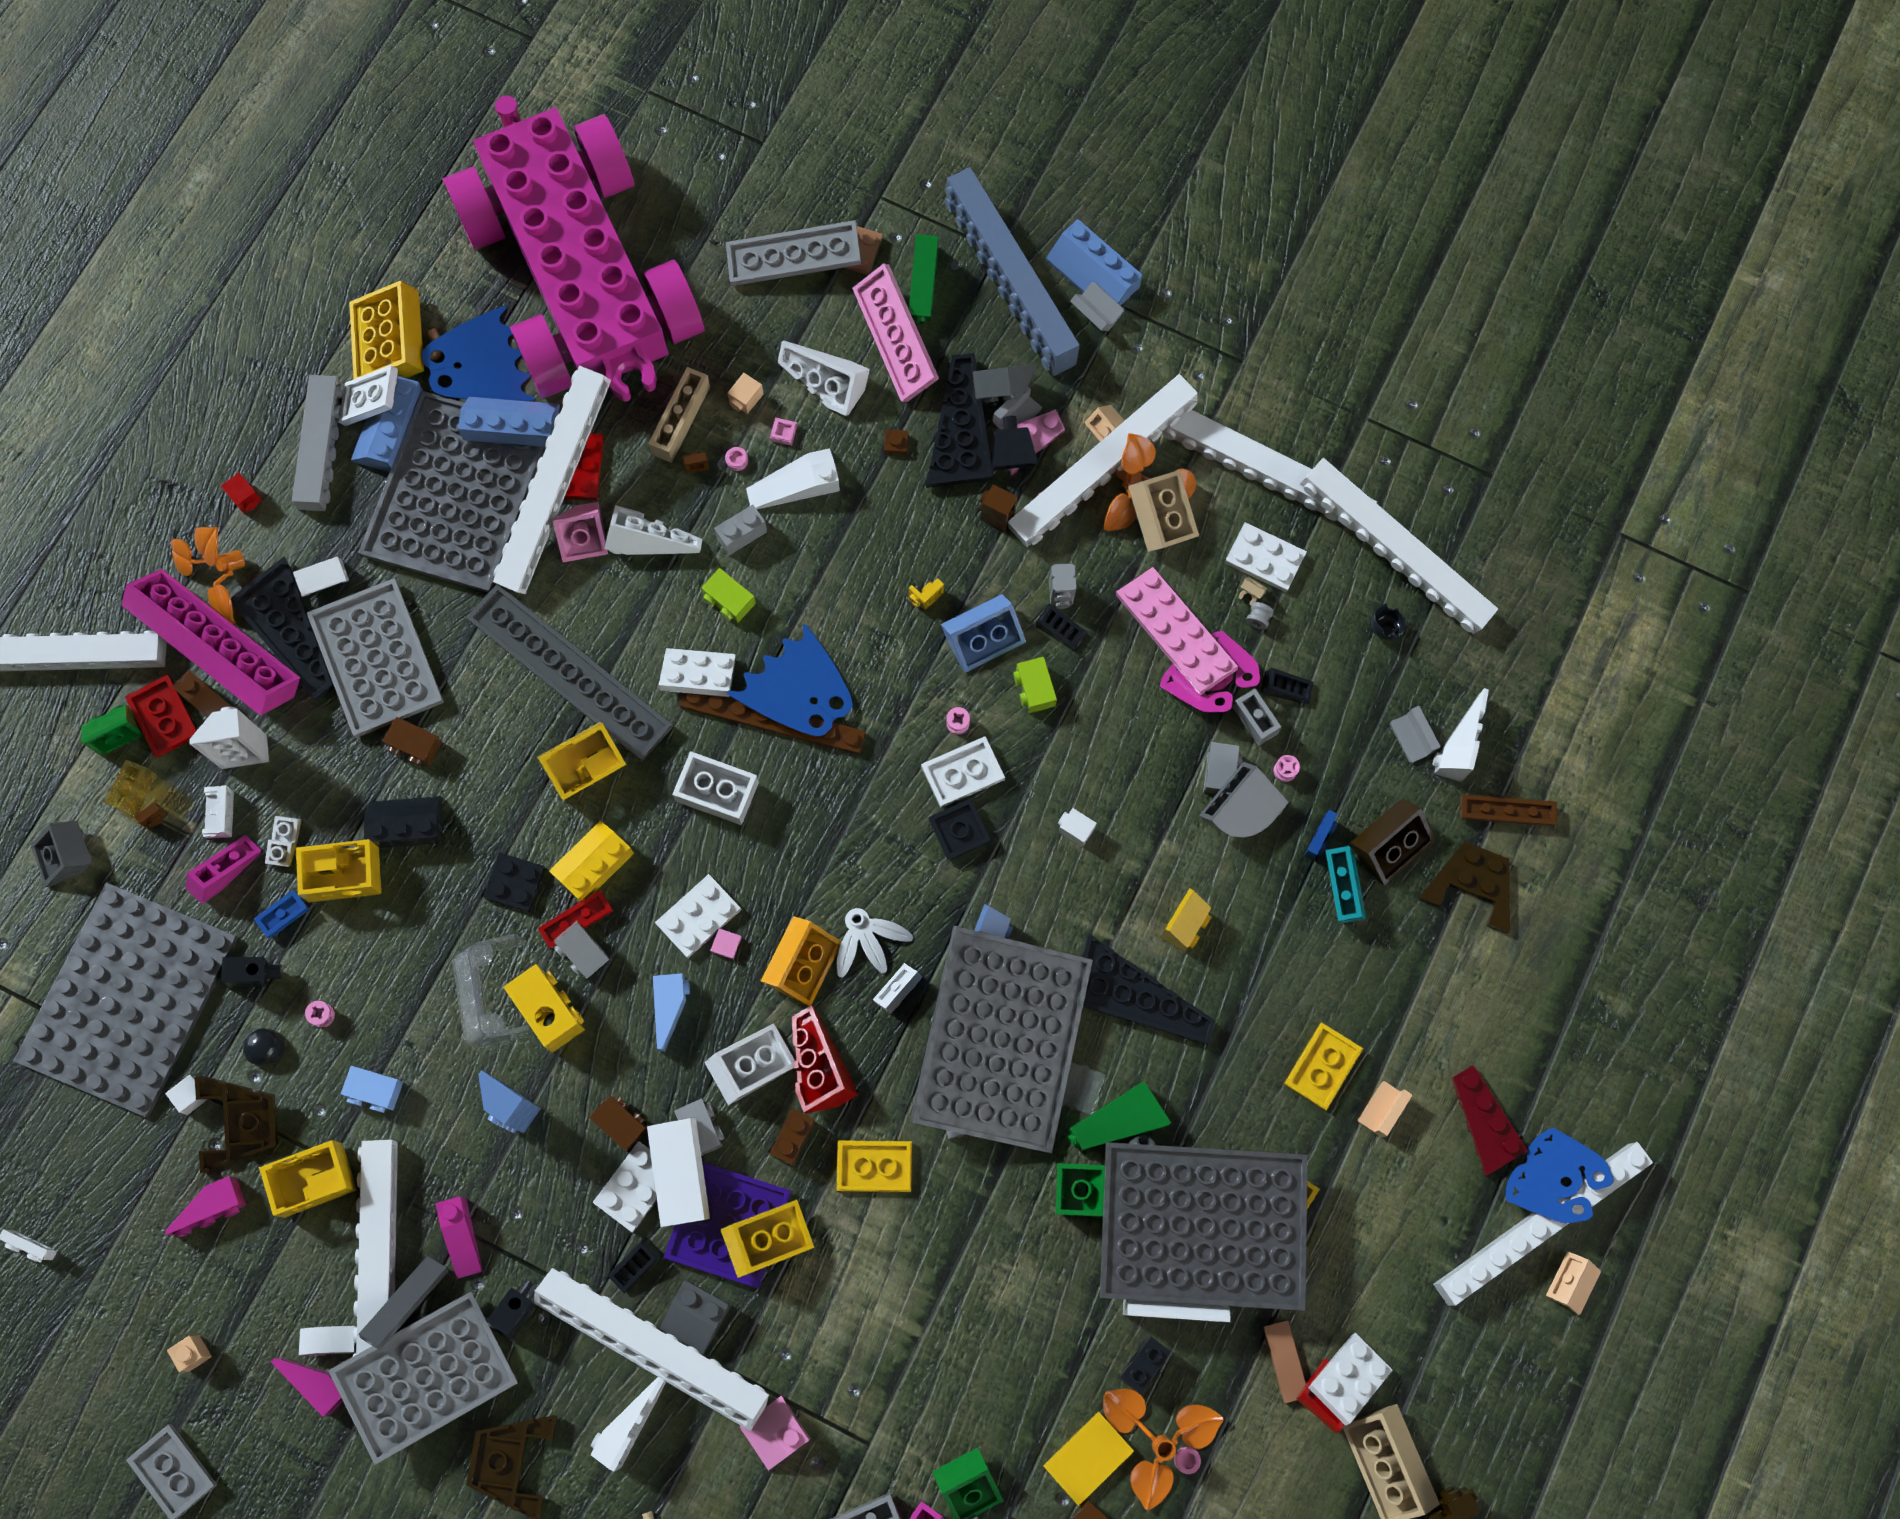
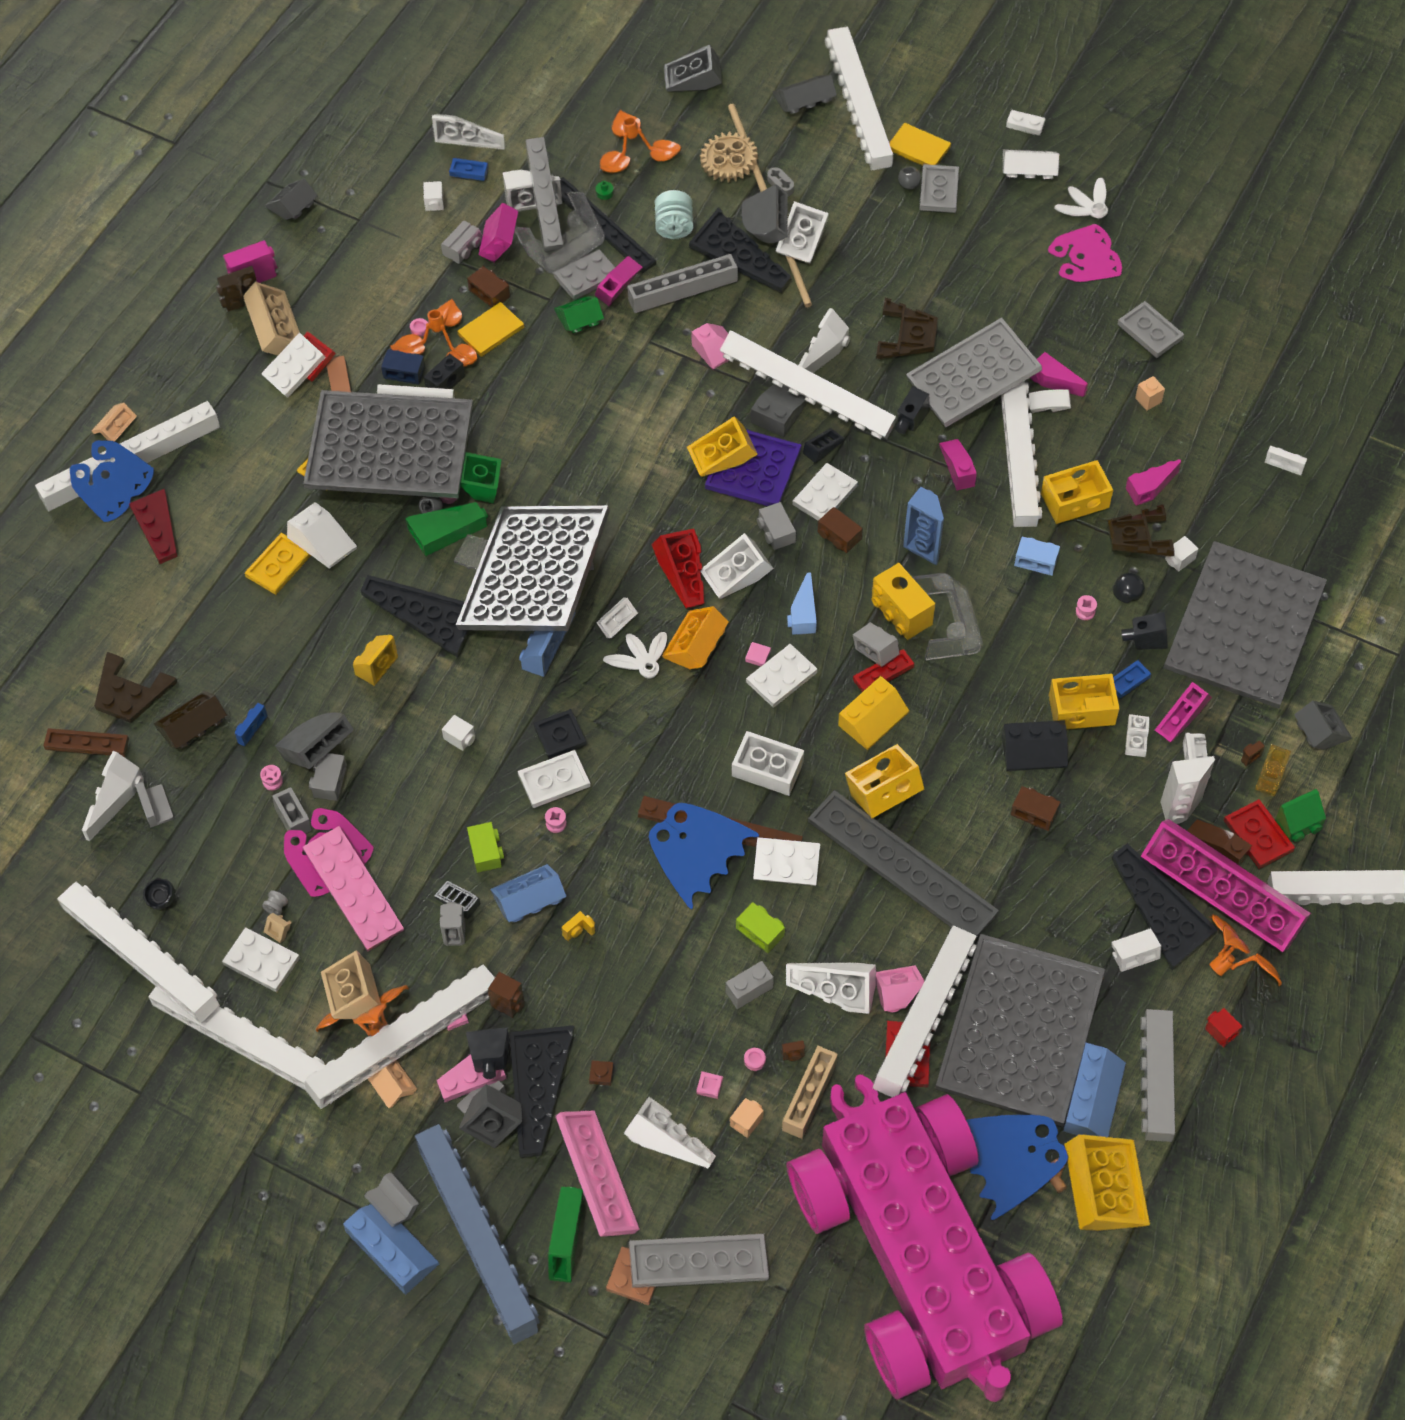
camera: 175 degrees left, 15 degrees down
light grey plate [307,578,444,738] -> none
white plate [338,365,398,426] -> none
dark grey tile [359,1256,448,1350] -> none
medium blue slope [458,397,560,447] -> none
black plate [483,852,546,913] -> none
white slope [647,1118,710,1227] -> none
white wedge [746,448,840,509] -> none
reddish brown brick [769,1108,815,1166] -> none
yellow tile [837,1140,912,1192] -> none
black slope [1261,668,1313,704] -> none
teal brick [1326,846,1366,923] -> none
light nougat panel [1358,1081,1412,1138] -> none
none -> white slope [287,502,357,569]
none -> dark blue brick [381,349,425,385]

